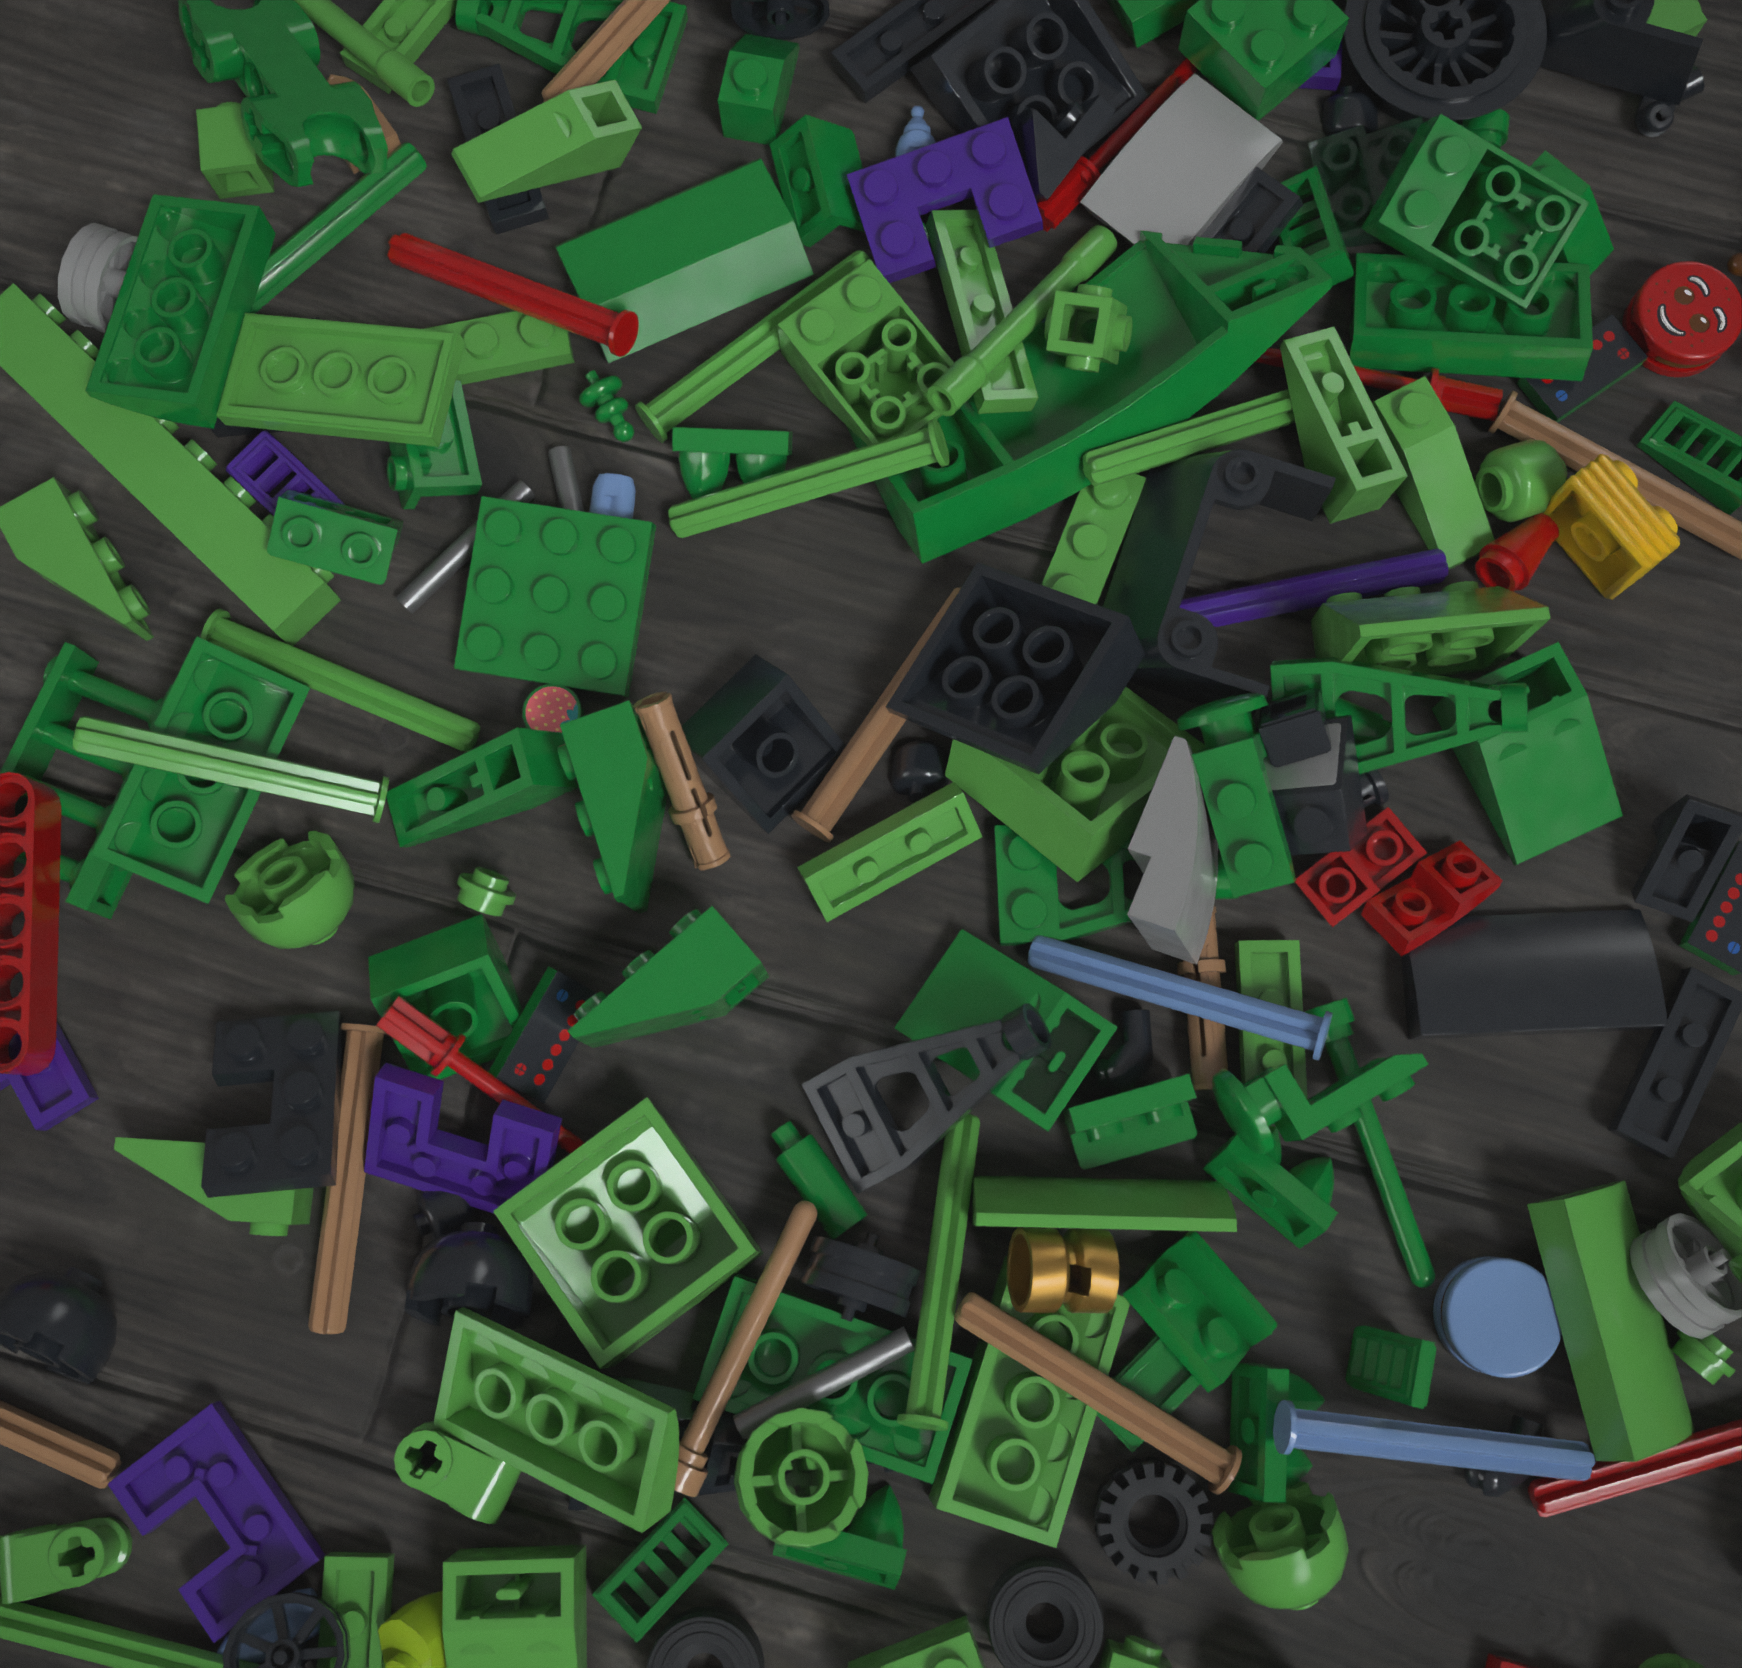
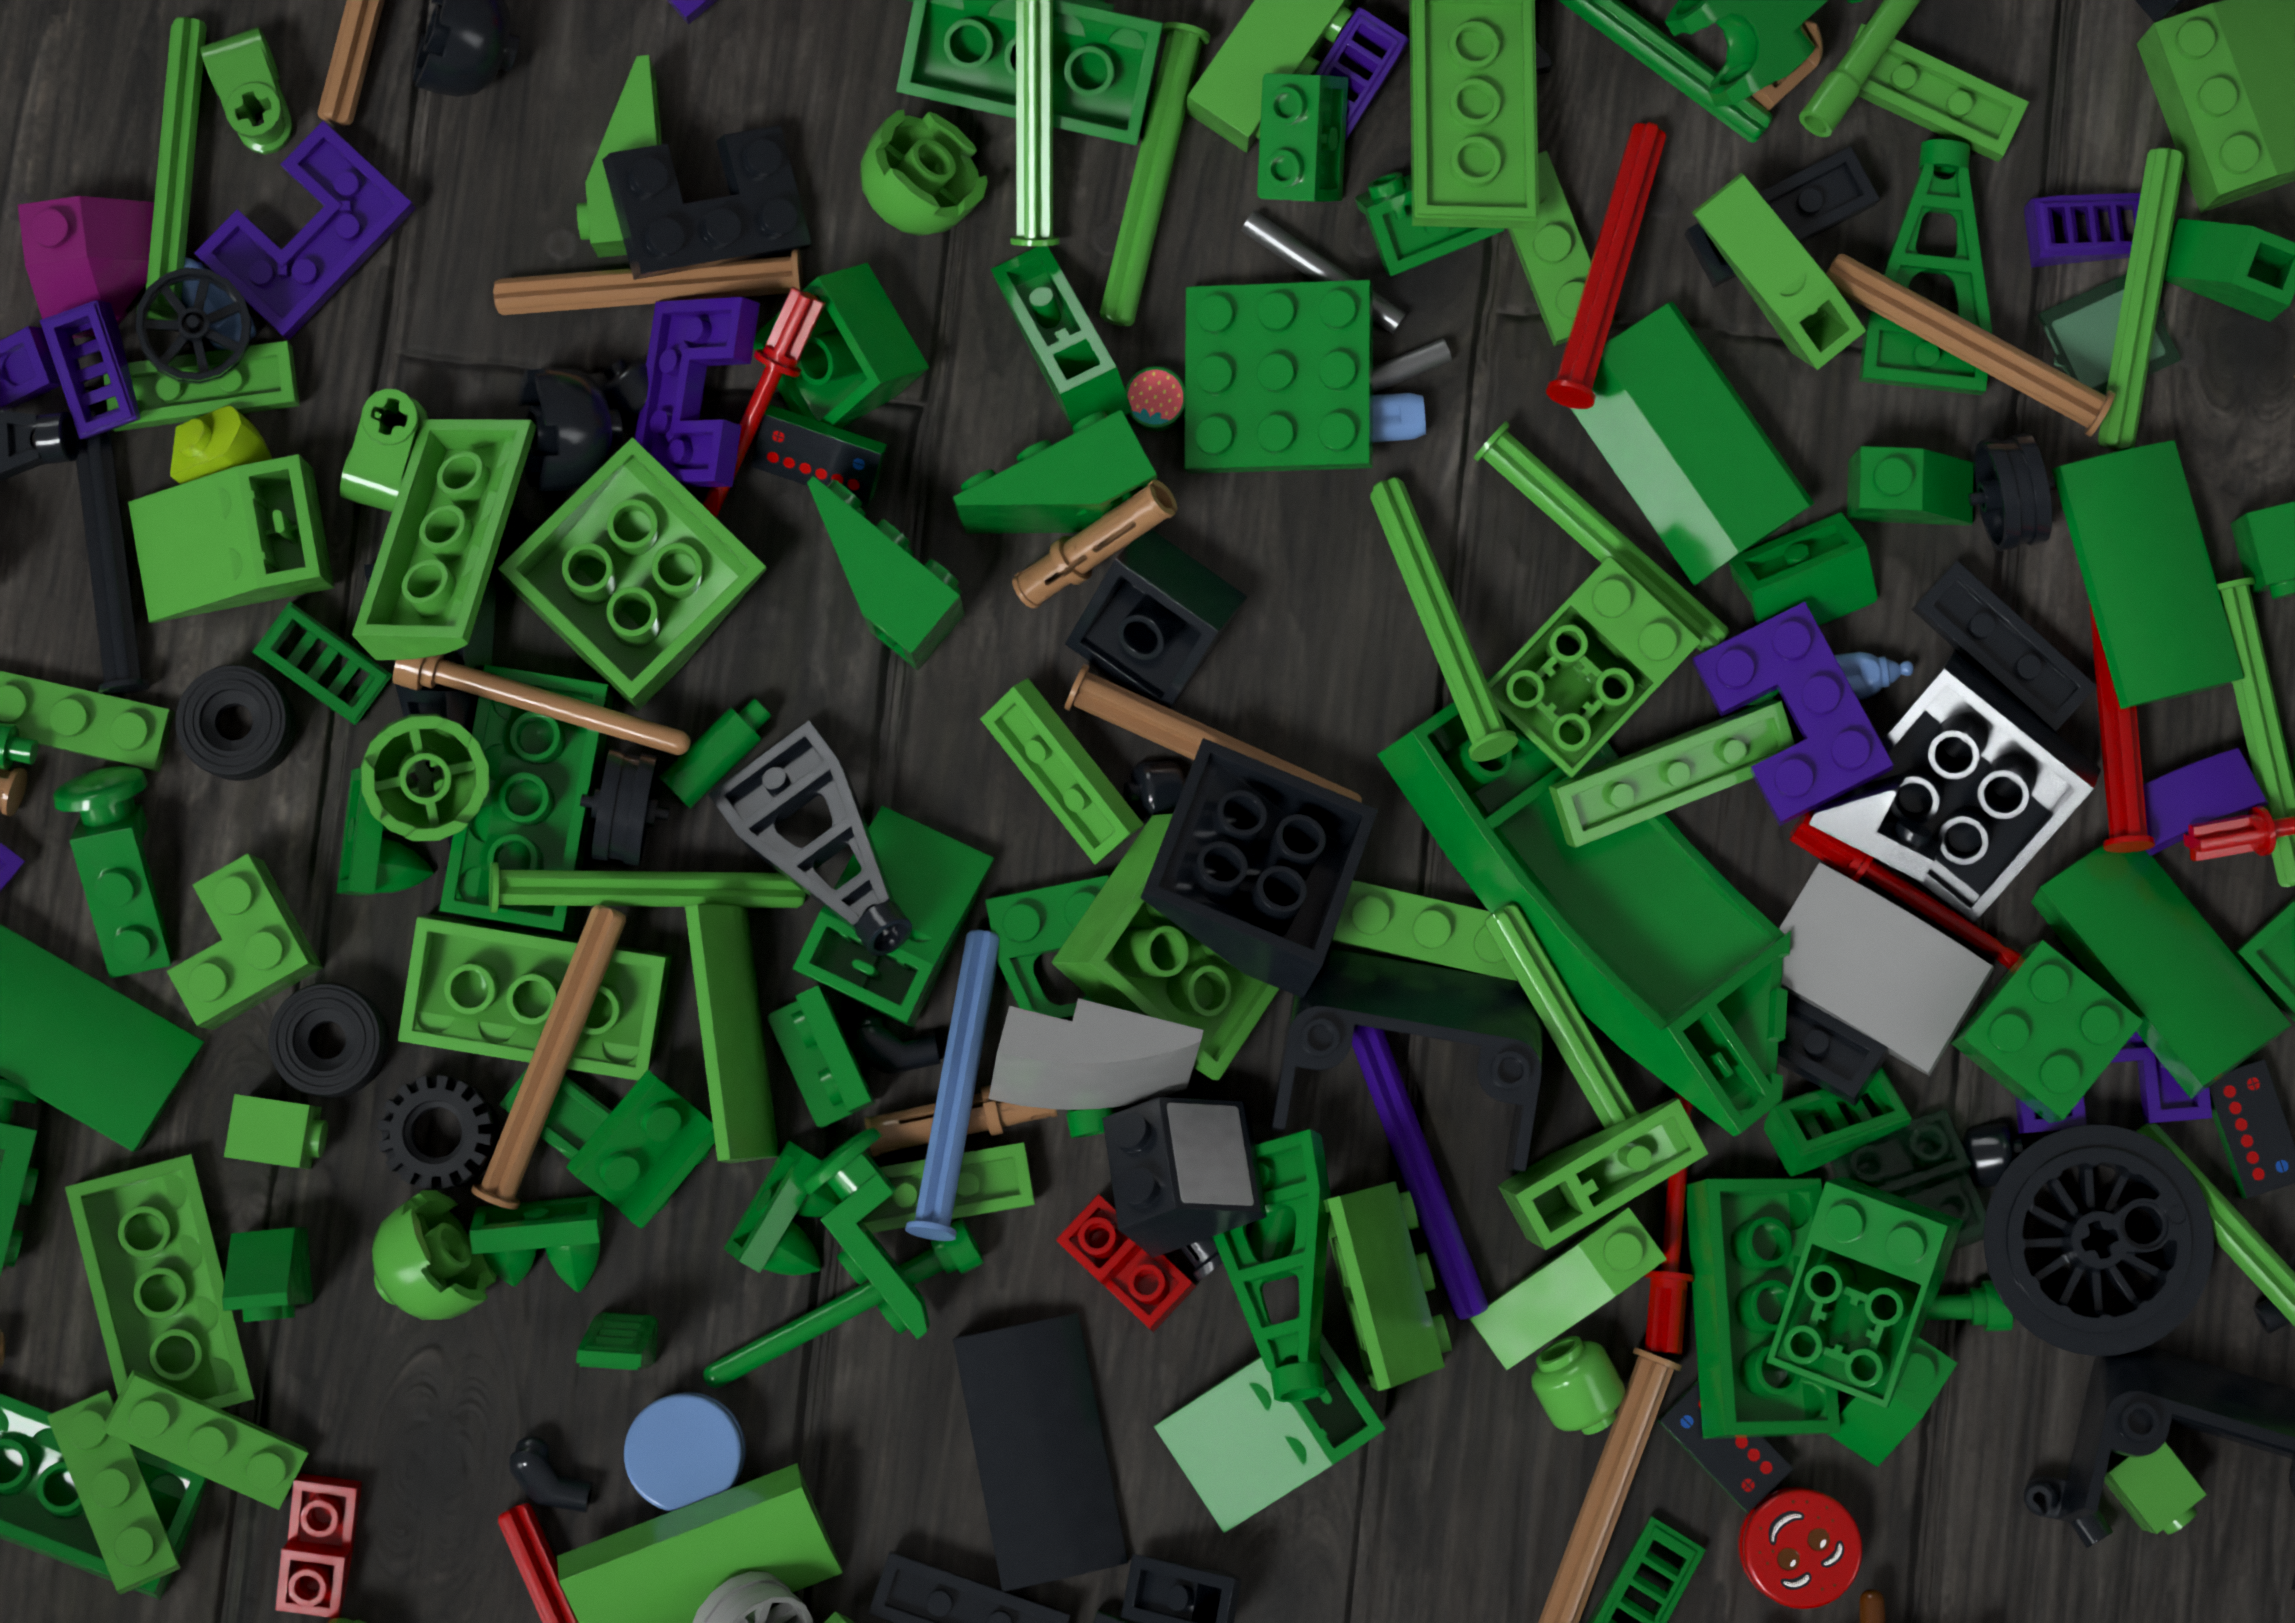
camera: 75 degrees right, 5 degrees up
bright green plate [457,867,516,916] -> none
green hair [579,370,634,442] -> none
green tile [672,427,793,499] -> none
flat silver bar [733,1326,915,1439] -> none
bright green piece [927,225,1117,416] -> none
pearl gold wheel [1007,1227,1119,1313] -> none
bright green brick [1044,284,1133,373] -> none
green piece [1177,693,1296,898] -> none
black slope [1259,688,1331,767] -> none
medium blue axle [1273,1400,1595,1481] -> none
red slope [1361,840,1503,957] -> none
red cone [1475,513,1559,591] -> none
yellow brick [1543,454,1680,600] -> none

